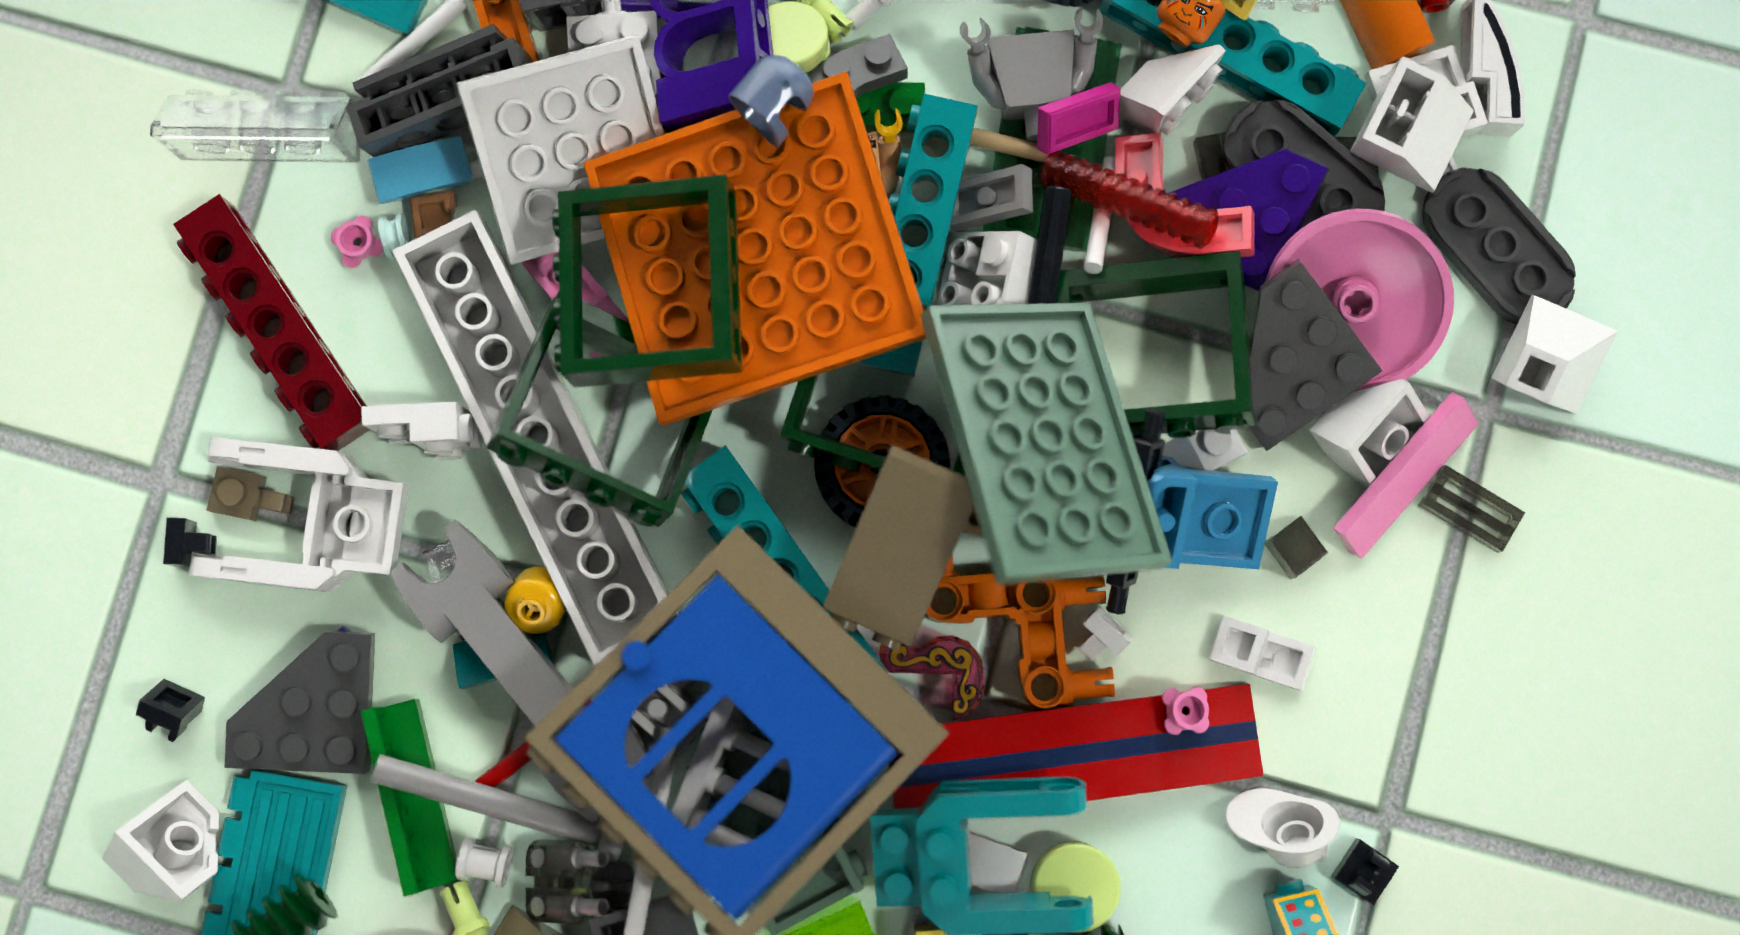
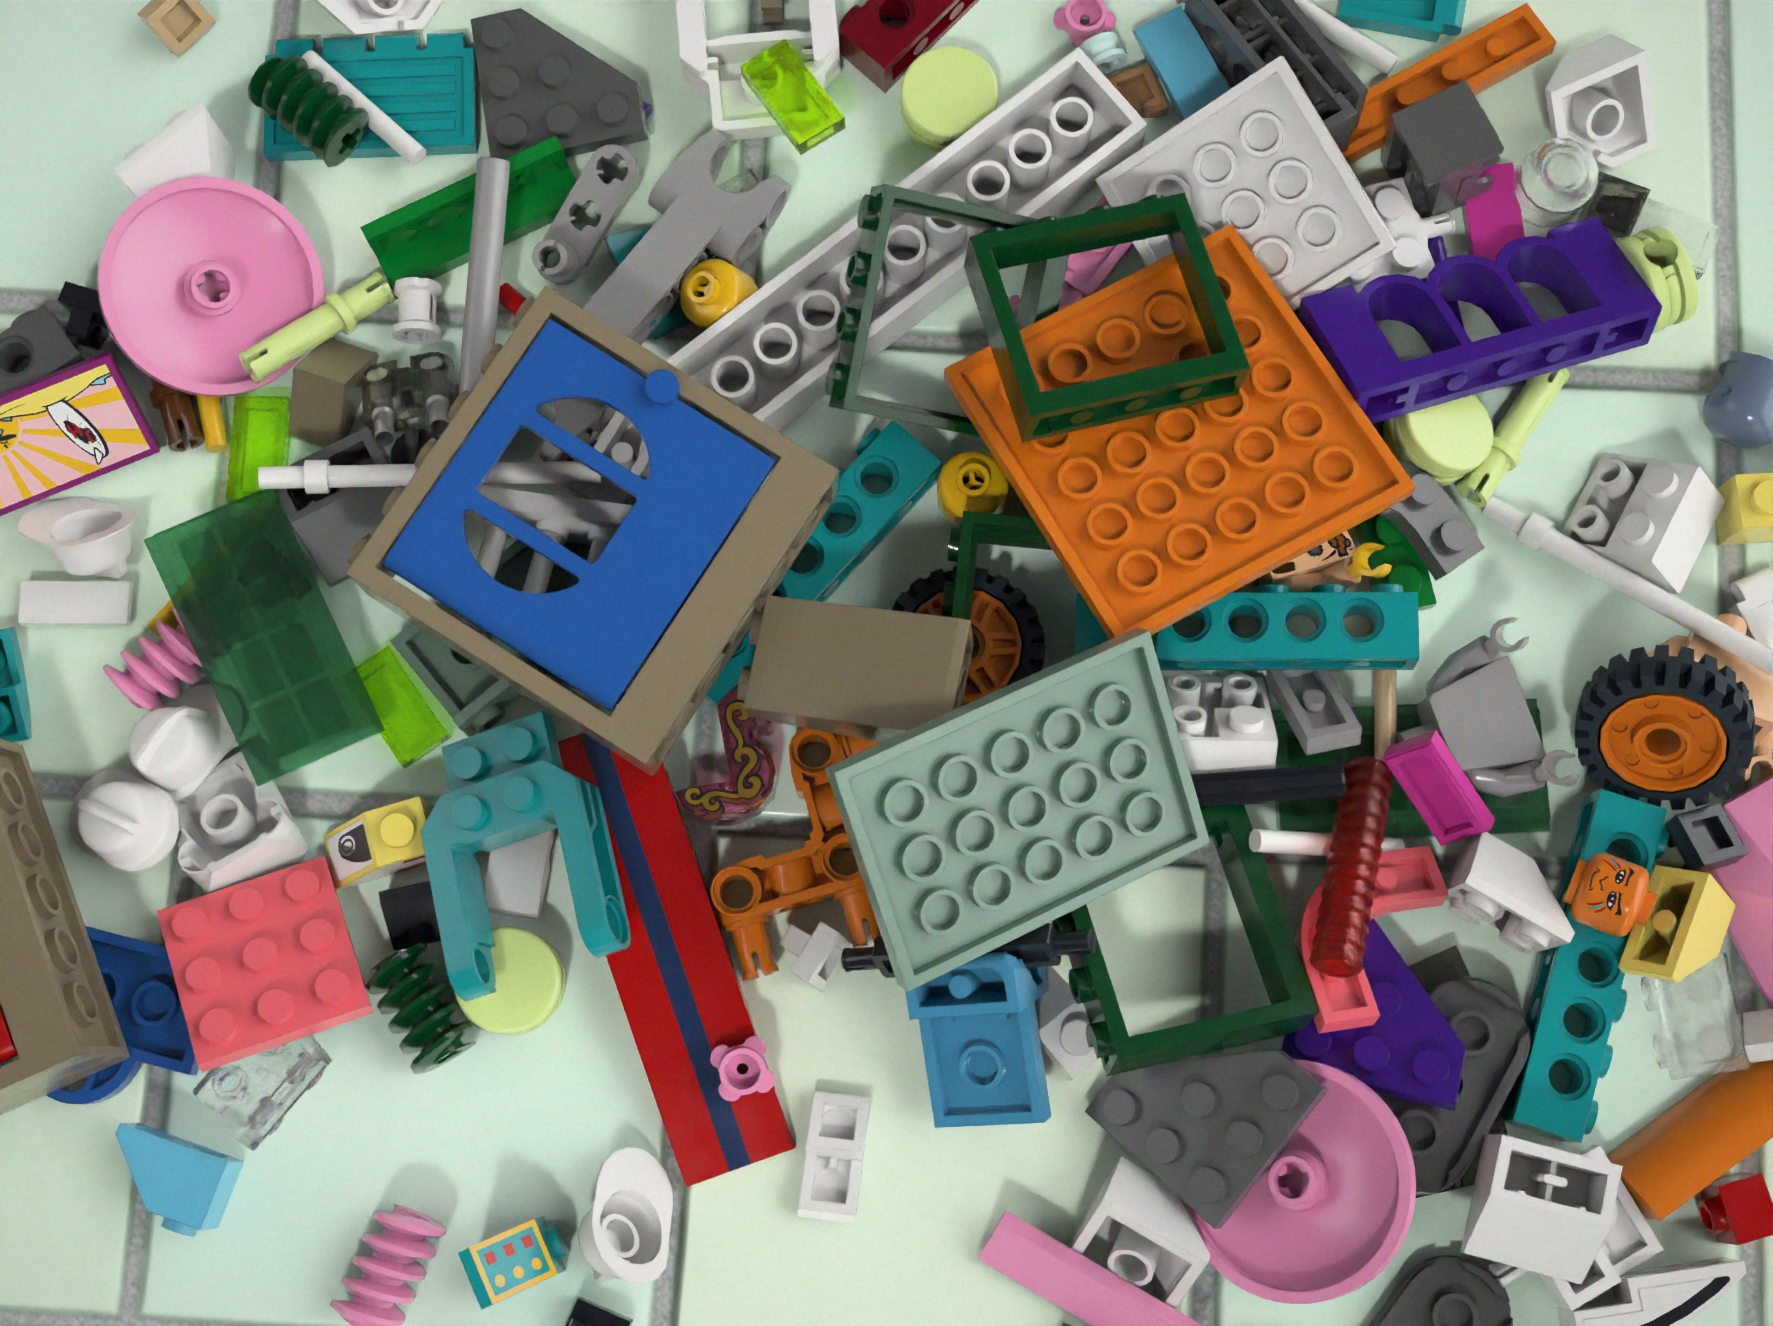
camera: 80 degrees right, 5 degrees down
white plate [362,402,483,460] -> none
sand blue helmet [728,55,814,148] -> none
clear smoke slope [1265,516,1328,579] -> none
none -> white bar [302,50,426,166]
none -> light grey beam [532,144,642,285]
none -> clear neon green tile [740,39,845,155]
none -> yellowish green head [901,46,999,152]
none -> yellow head [937,451,1009,527]

